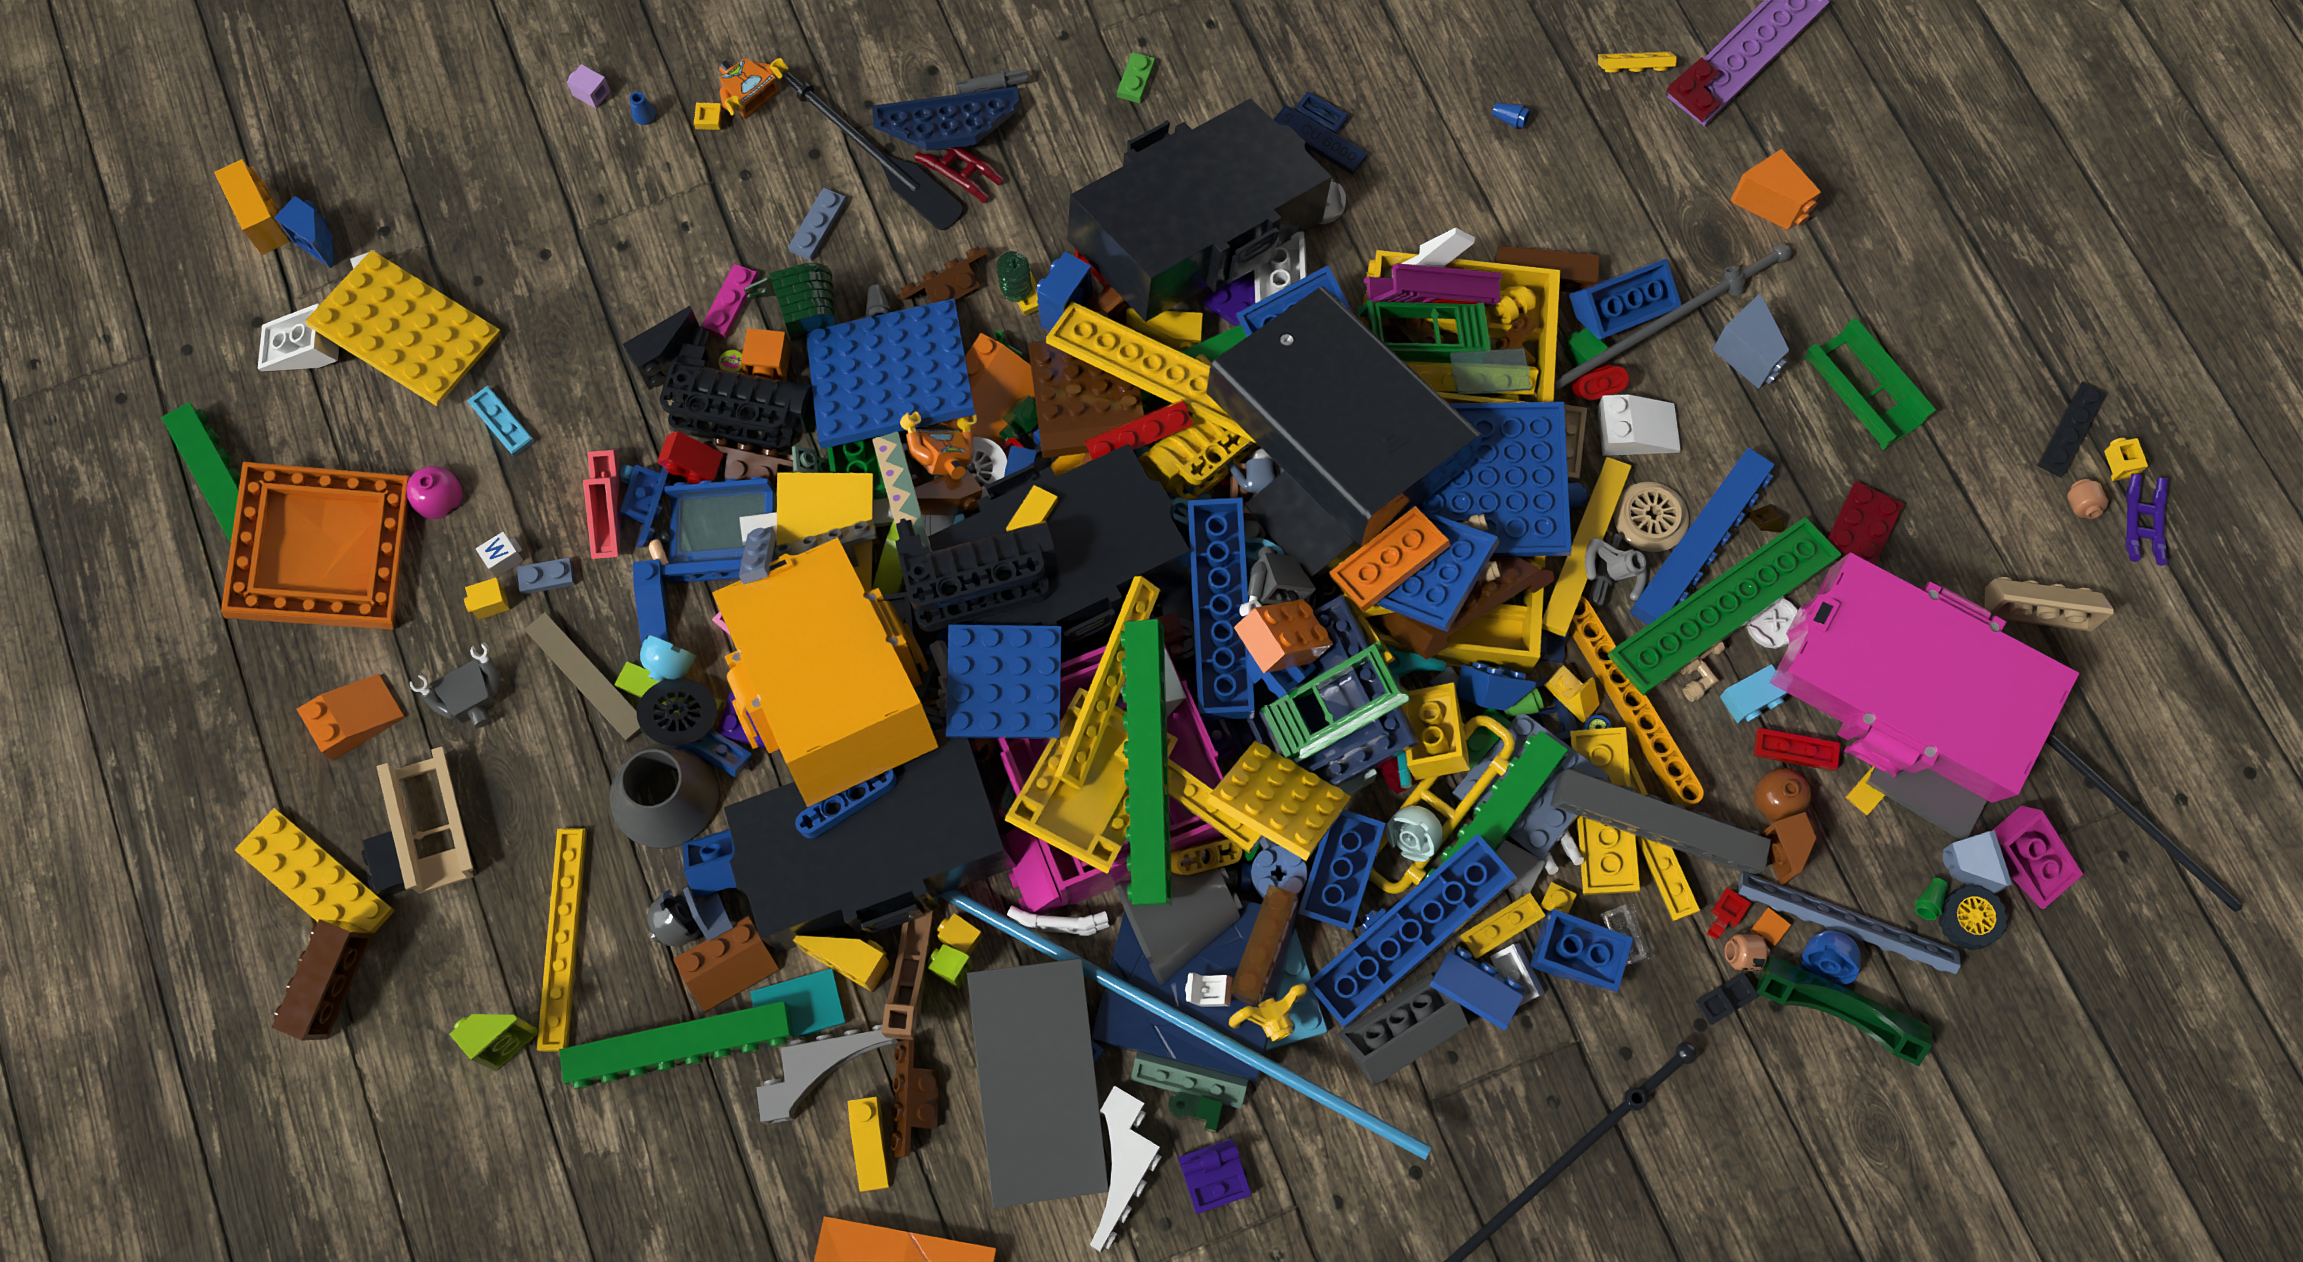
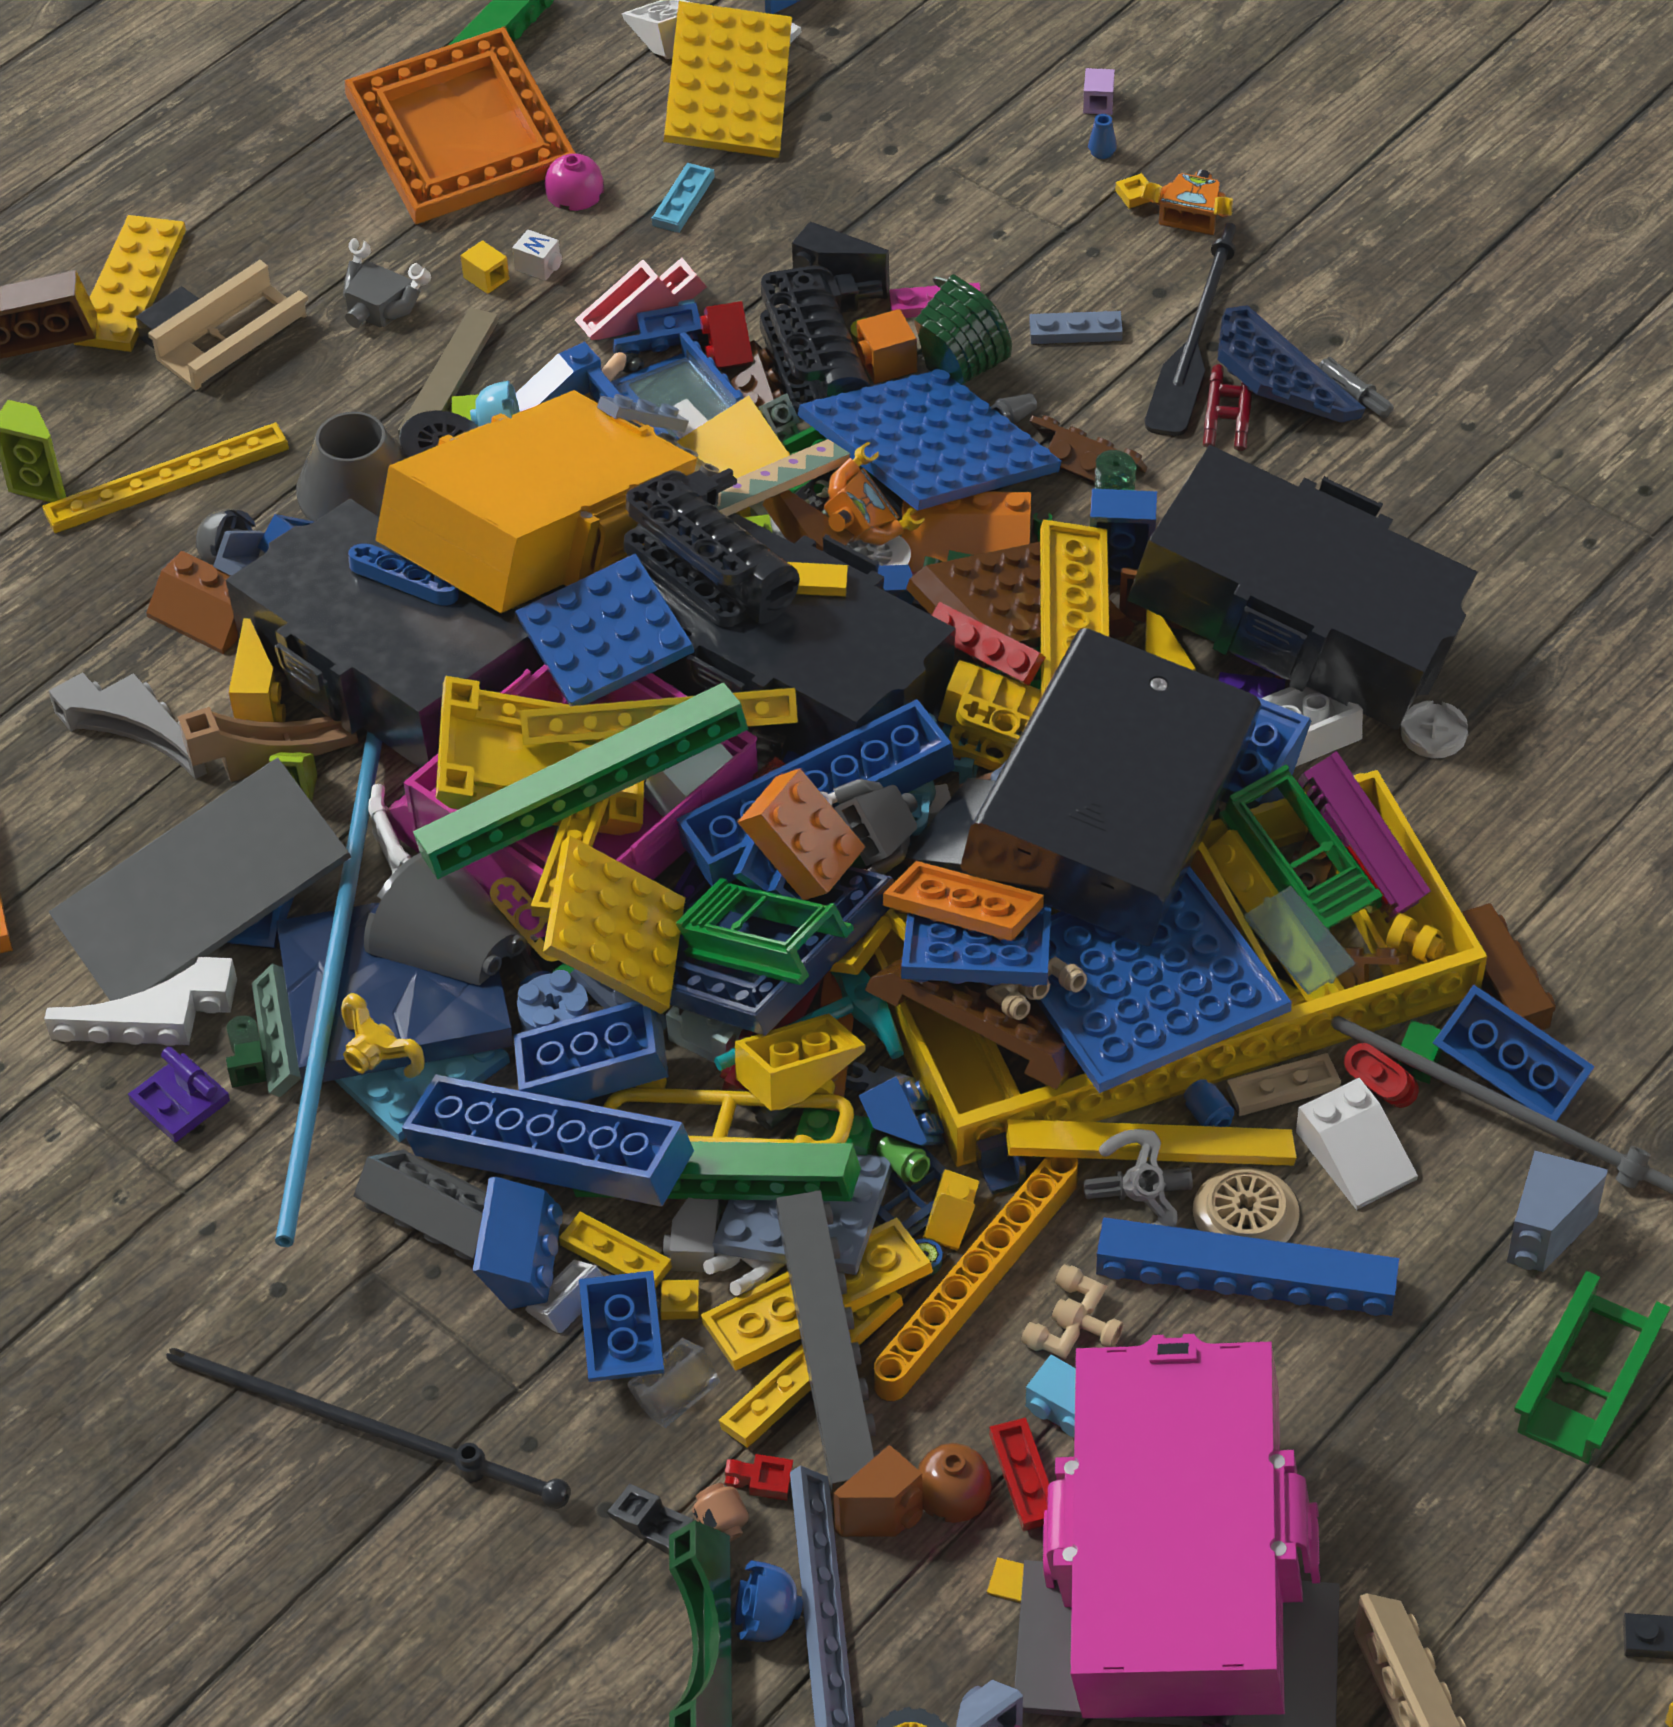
camera: 65 degrees right, 20 degrees down
orange slope [297,674,405,761] -> none
sand blue plate [517,558,575,595] -> none
green brick [559,1001,795,1090] -> none
teal tile [750,968,846,1047] -> none
yellow slope [848,1097,889,1192] -> none
reddish brown bracket [890,1040,939,1158] -> none
yellow brick [937,913,983,956] -> none
bright green plate [1117,52,1155,103] -> none
white bracket [1185,973,1233,1007] -> none
clear orange brick [1230,884,1298,1007] -> none
dark blue tile [1273,104,1367,175] -> none
dark blue tile [1294,91,1349,135] -> none
white slope [1384,228,1475,279] -> none
light aqua cylinder [1385,805,1442,862] -> none
green plate [1608,517,1842,696] -> none
dark brown slope [1747,504,1784,533] -> none
orange tile [1750,907,1791,948] -> none
dark red plate [1827,481,1904,565] -> none
green cone [1914,878,1948,921] -> none
nougat head [2067,479,2109,519] -> none

